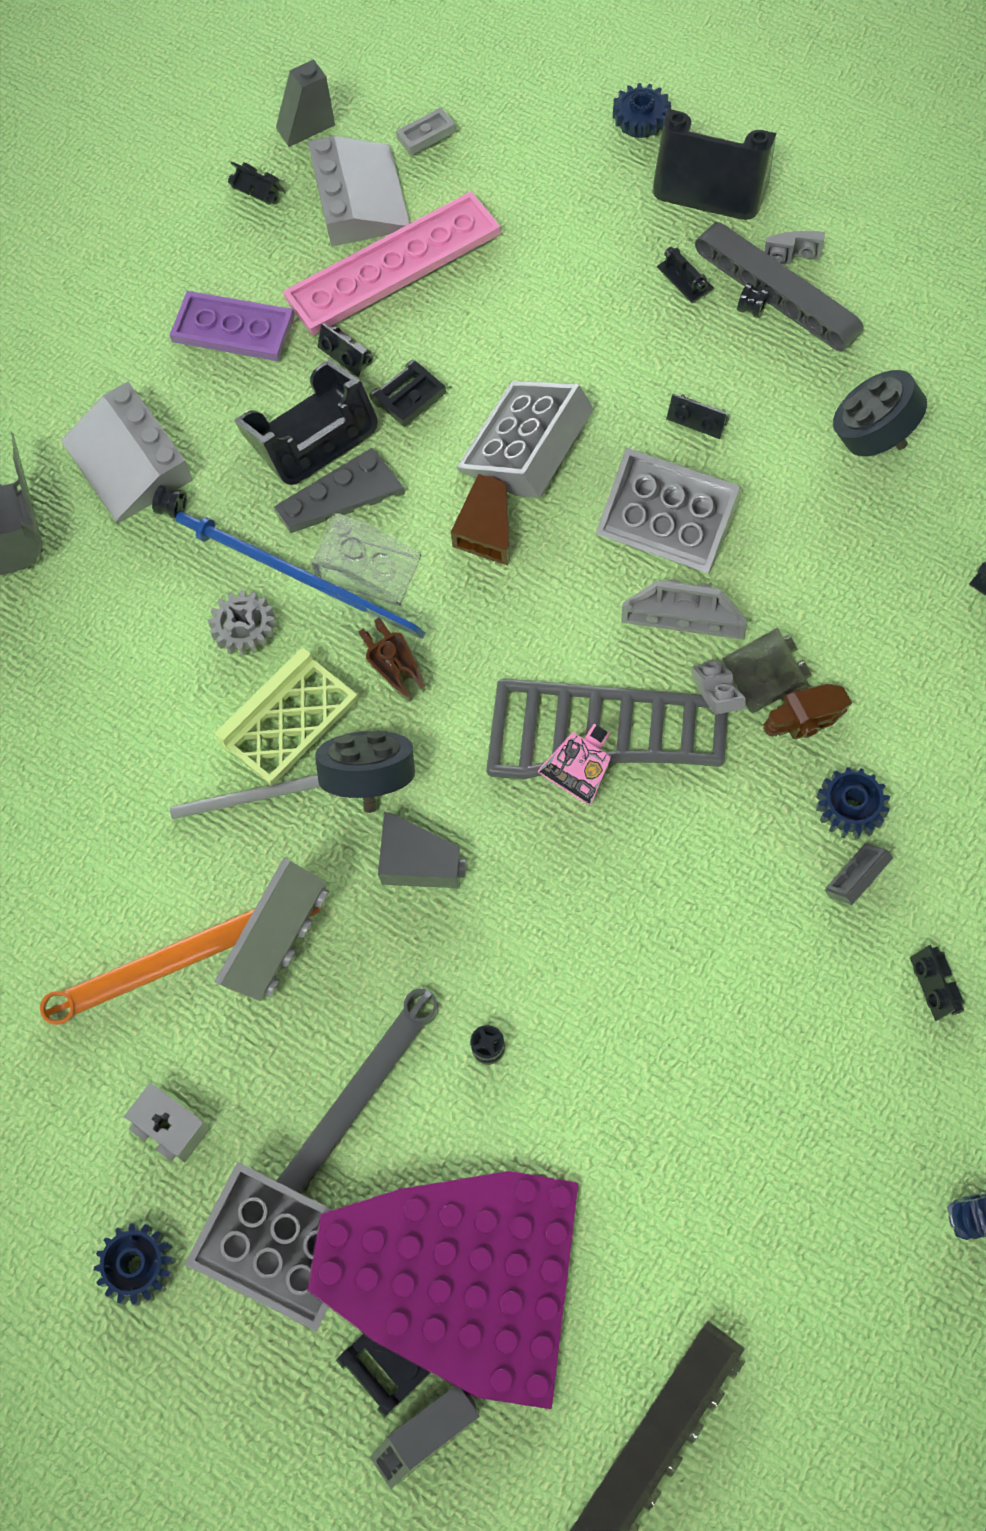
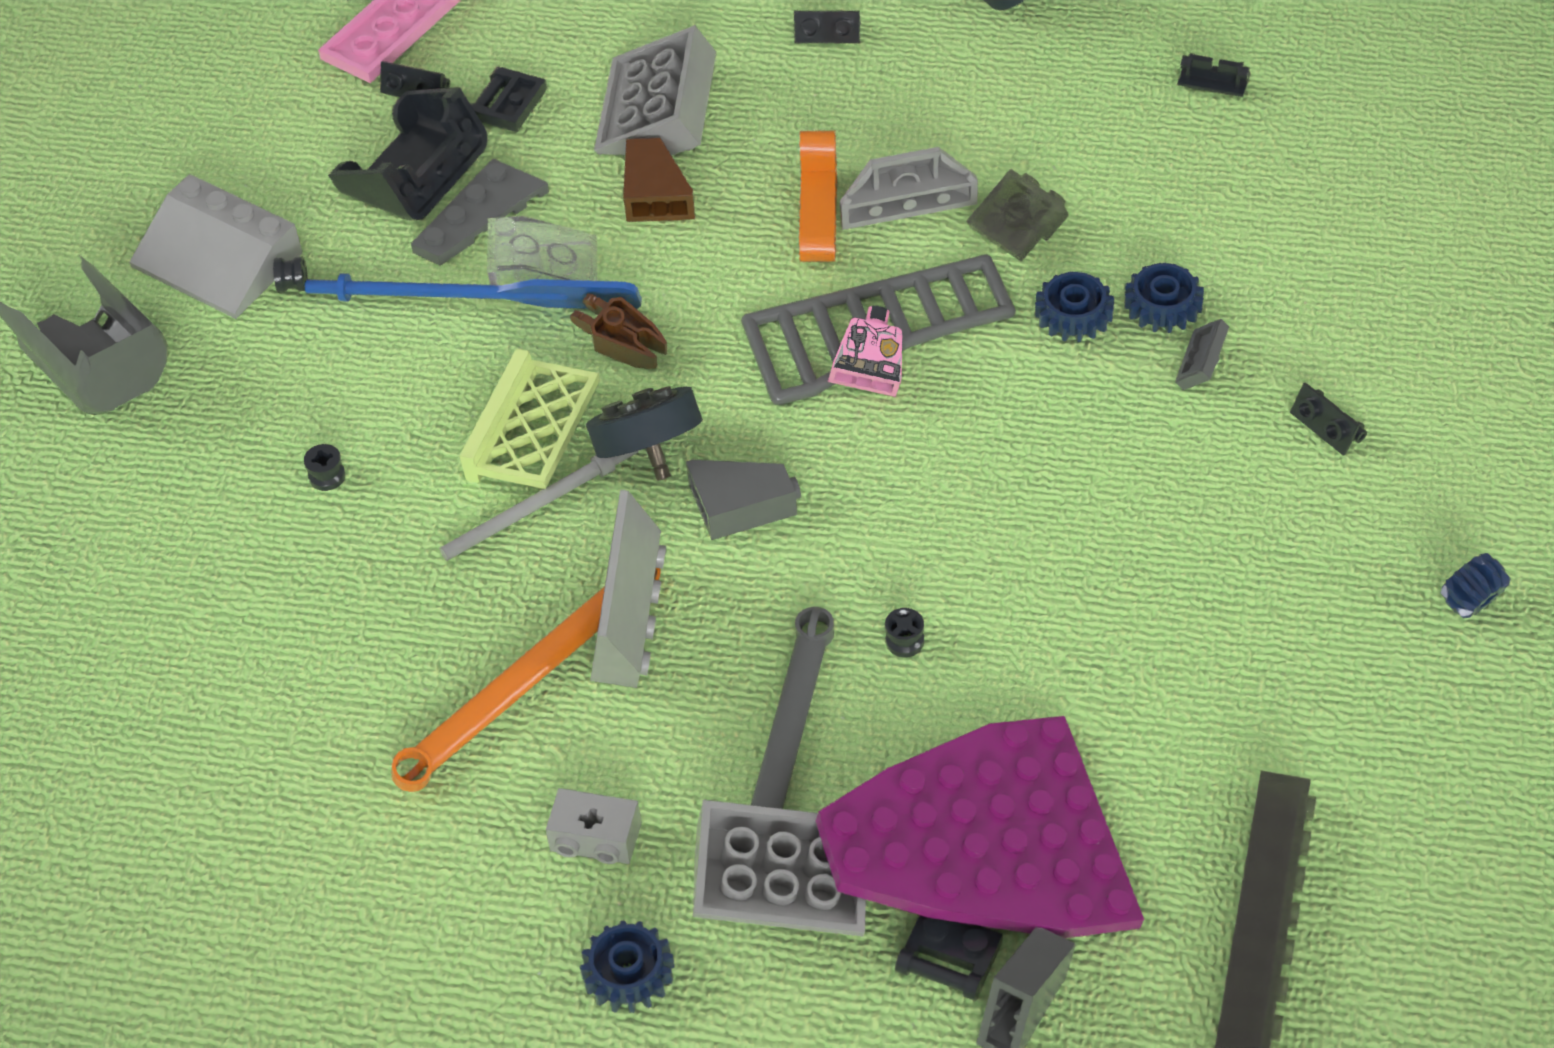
camera: 25 degrees left, 15 degrees down
medium lavender plate [170,291,295,361] -> none
light grey gear [208,590,276,656] -> none
light grey slope [596,448,743,574] -> none
light grey slope [691,660,746,714] -> none
reddish brown hinge [763,684,852,740] -> none
none -> black wheel [304,444,345,491]
none -> orange beam [799,130,837,262]
none -> dark blue gear [1035,272,1114,342]

